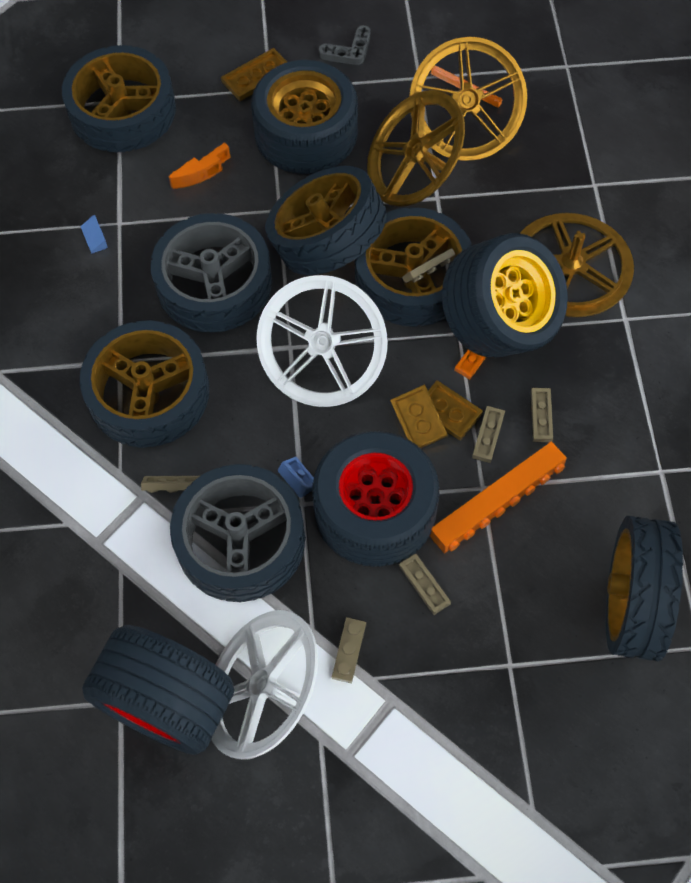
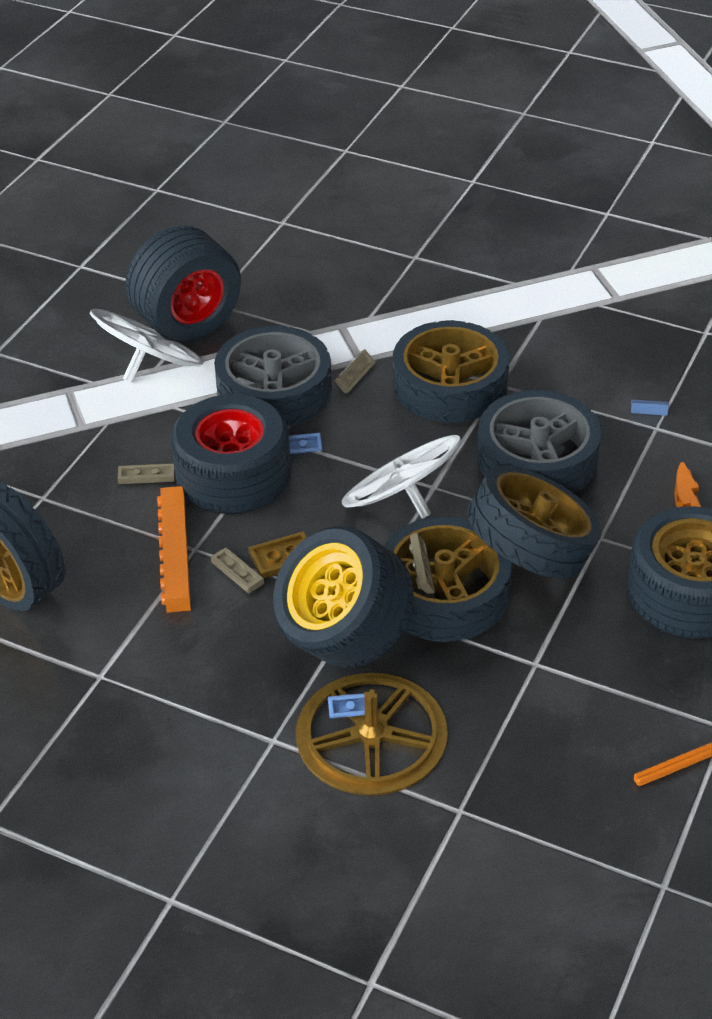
camera: 120 degrees right, 20 degrees down
dark tan plate [332,617,366,684] -> none
pearl gold wheel [367,90,465,207] -> none
pearl gold tile [390,384,448,448] -> none
pearl gold wheel [409,37,527,161] -> none
dark tan plate [531,388,553,442] -> none
none -> medium blue slope [328,694,365,719]

